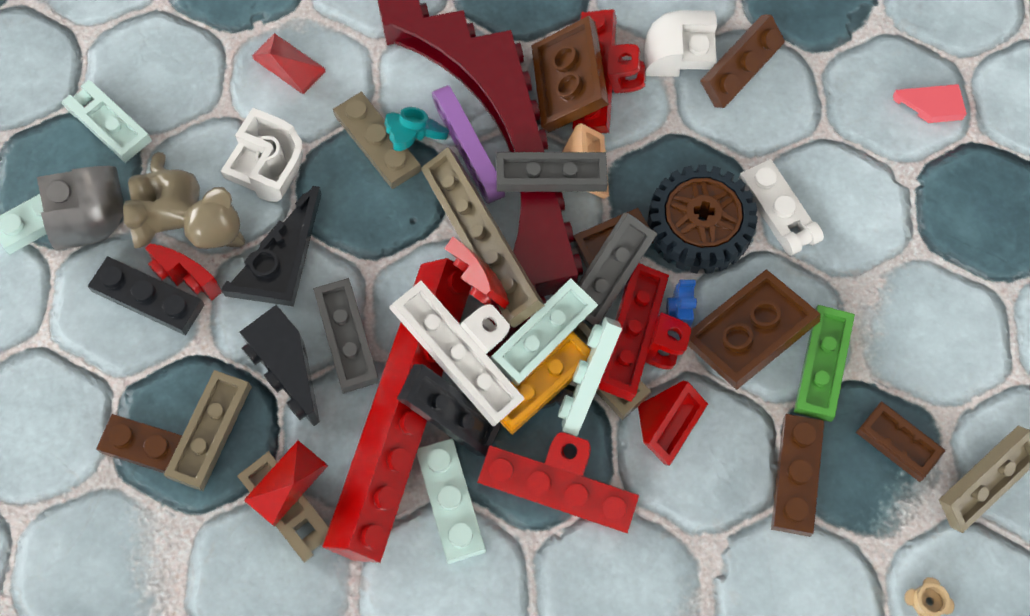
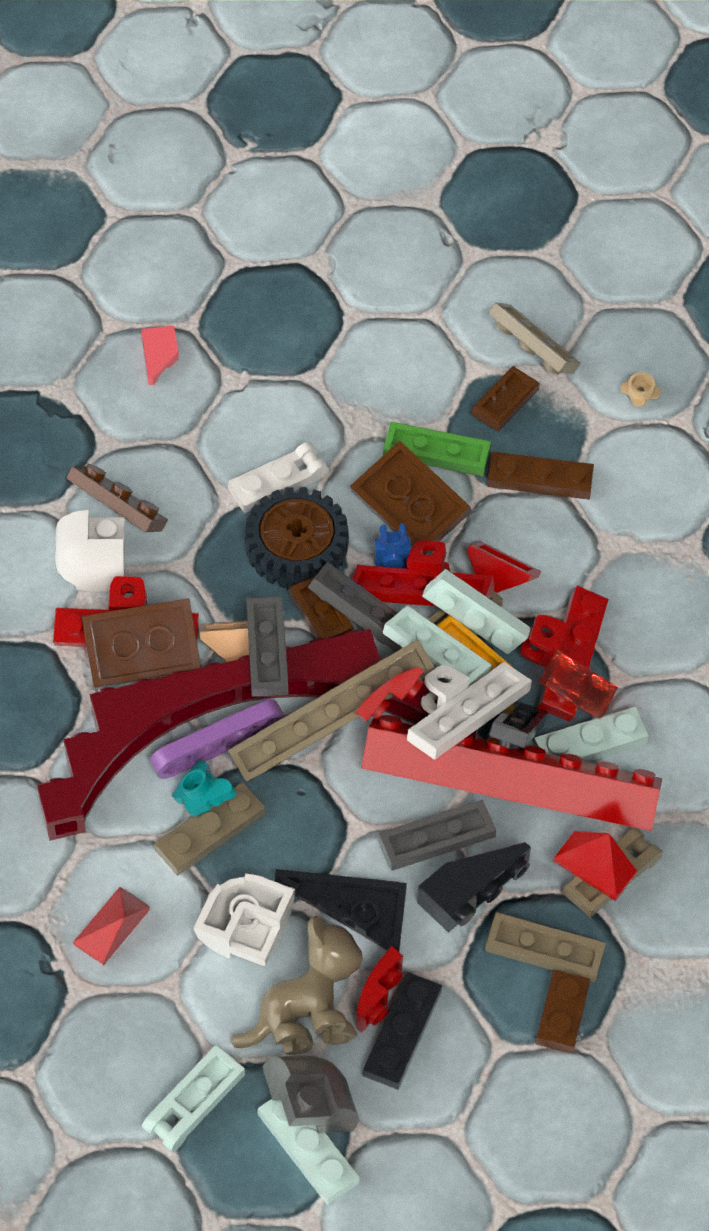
camera: 95 degrees left, 10 degrees down
none -> clear red plate [538,650,618,719]

